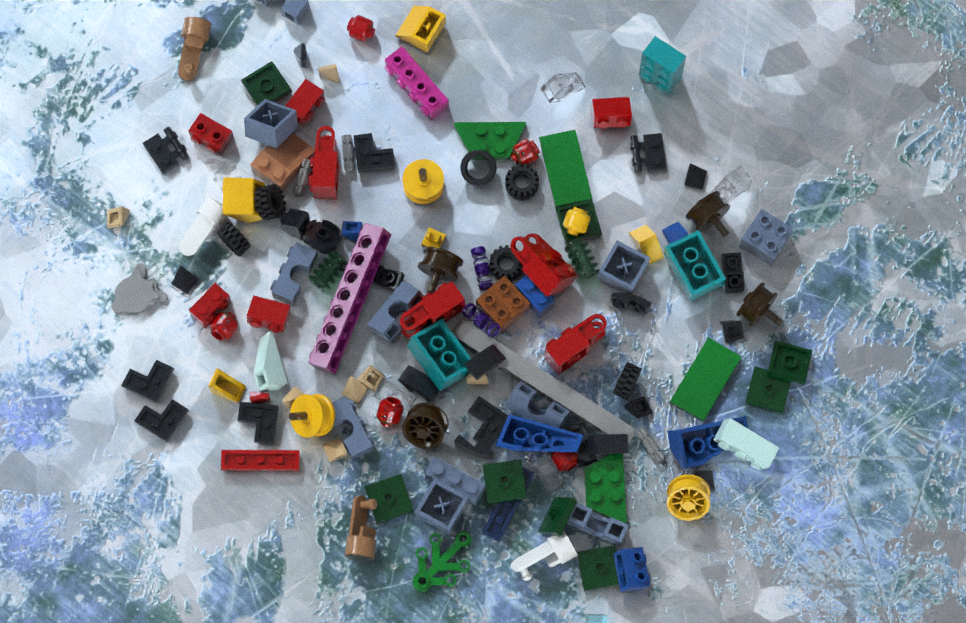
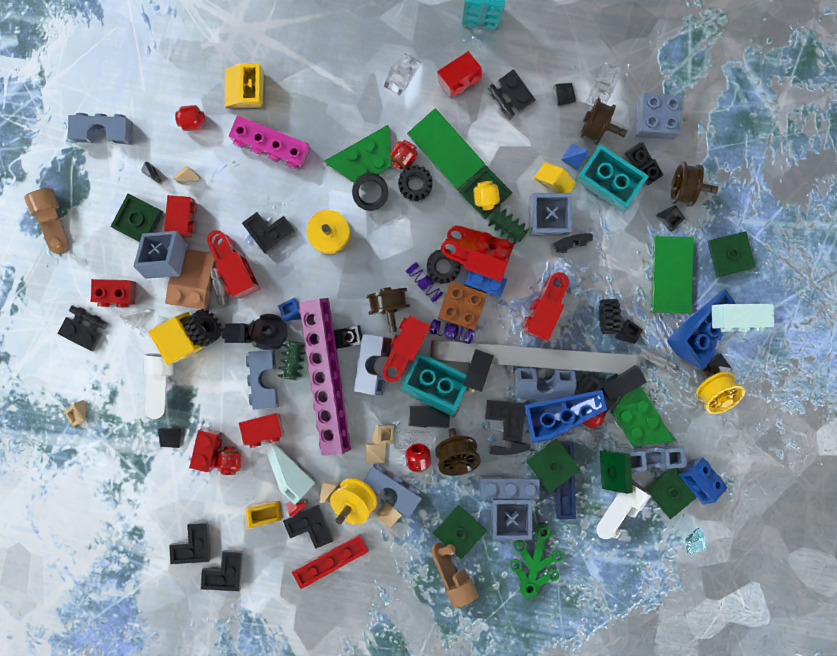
camera: 25 degrees left, 15 degrees up
light grey tile [112,263,168,314] -> none
black tyre [217,222,251,257] -> none
light grey axle [342,134,354,171] -> none
yellow tile [421,227,446,248] -> none
dark green plate [767,341,812,385] -> none

